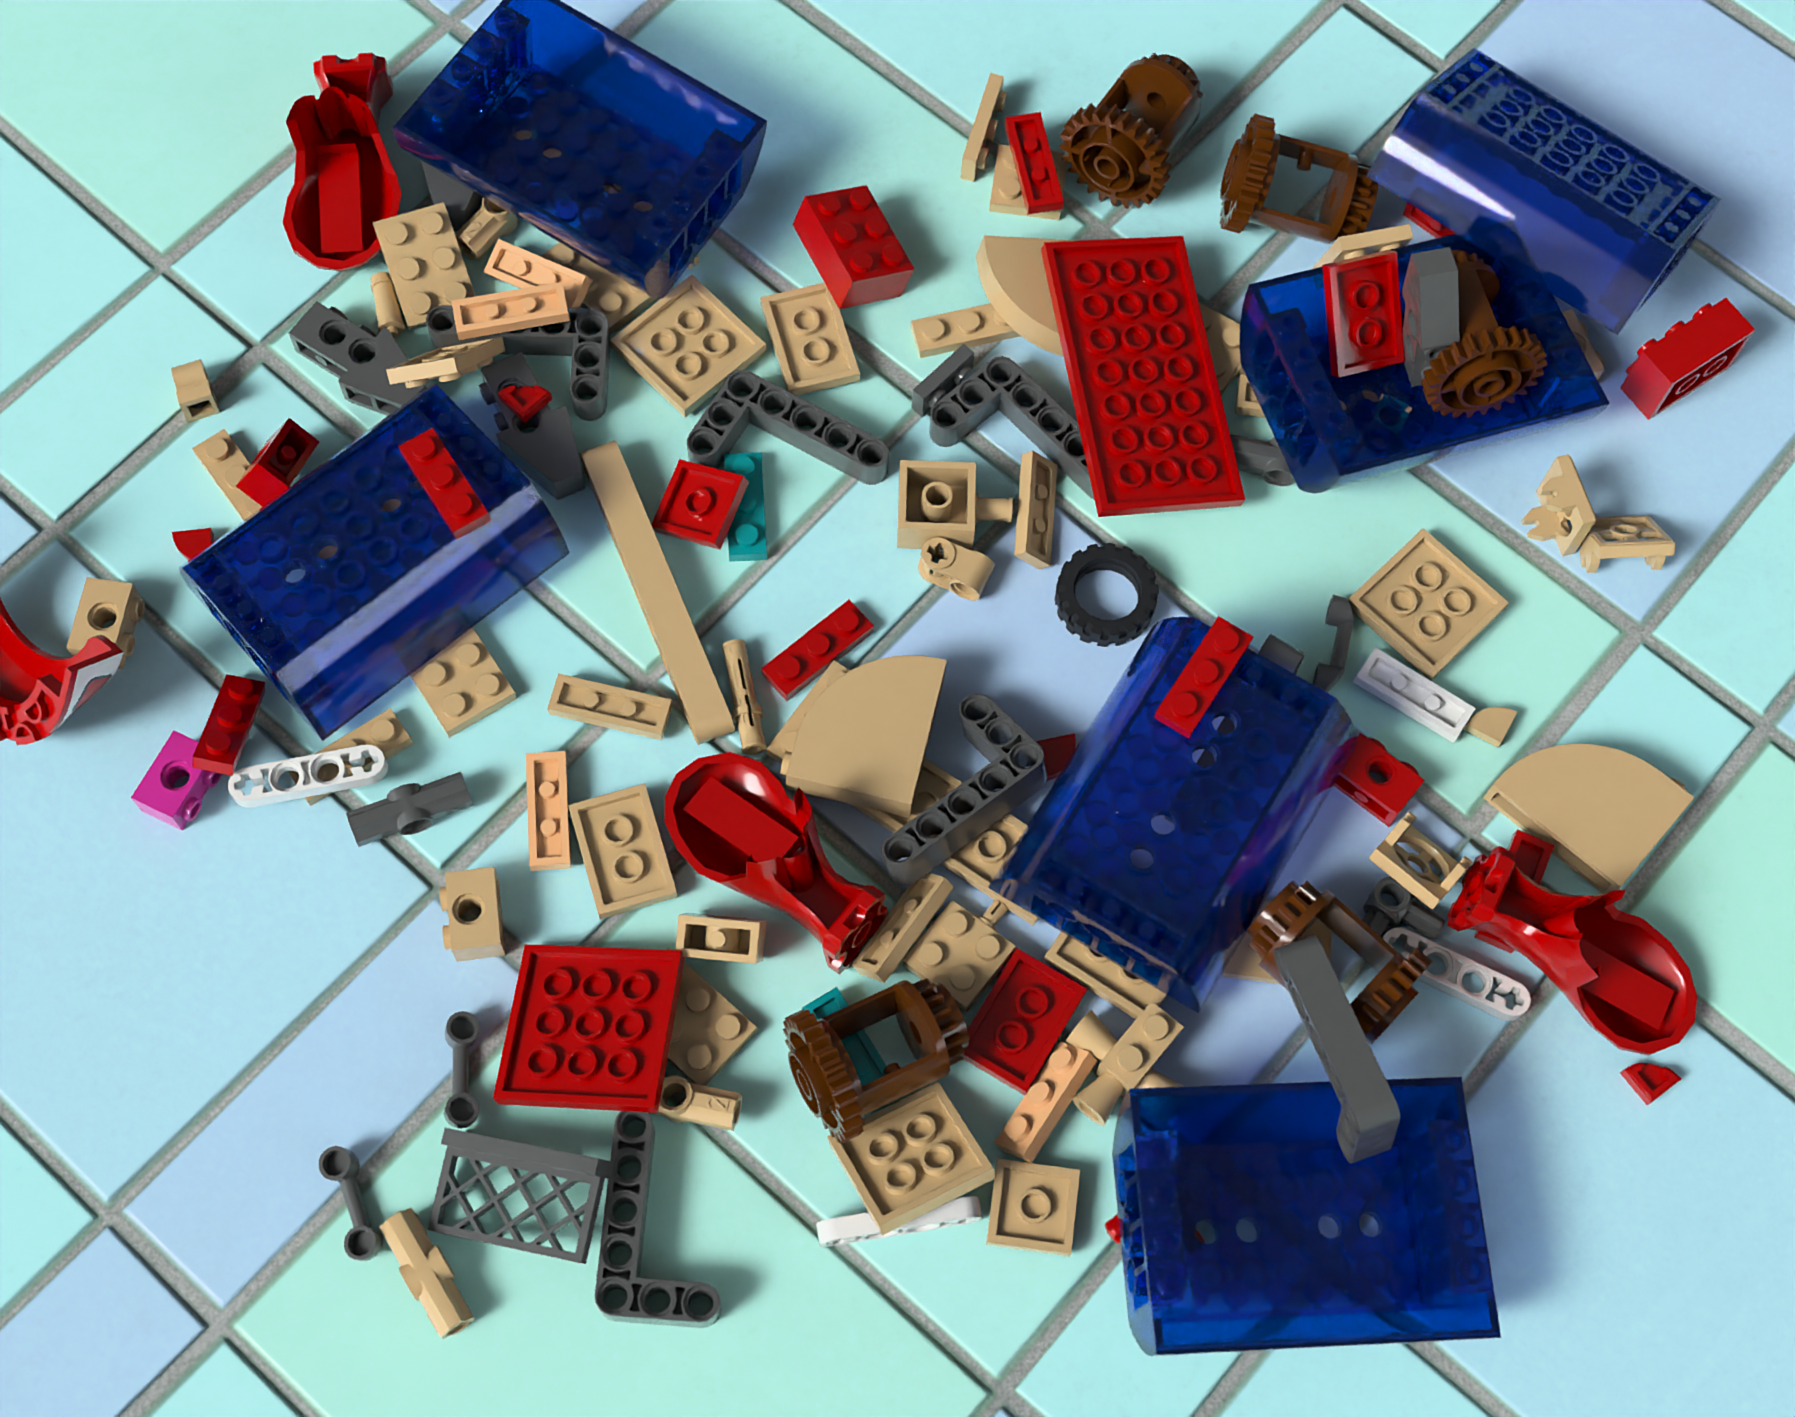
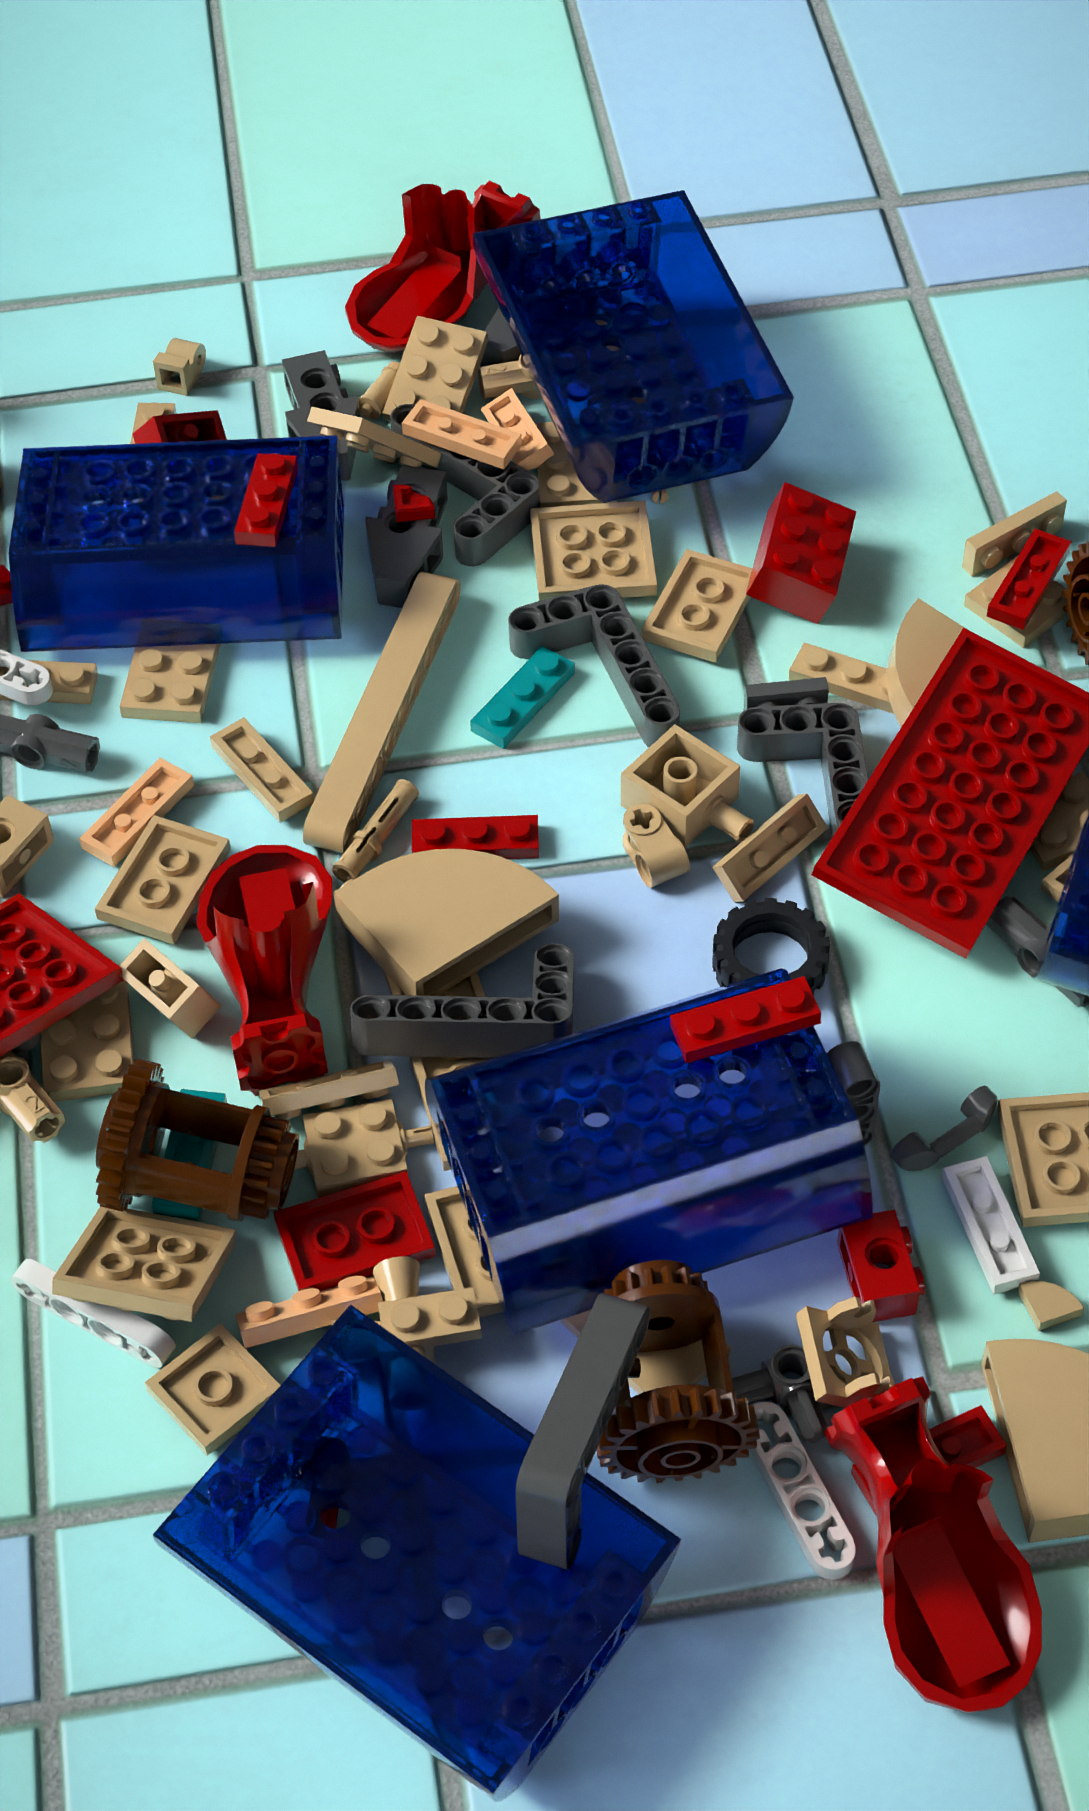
camera: 45 degrees right, 15 degrees down
red plate [651,459,749,550] -> none
red tile [1620,1063,1681,1105] -> none

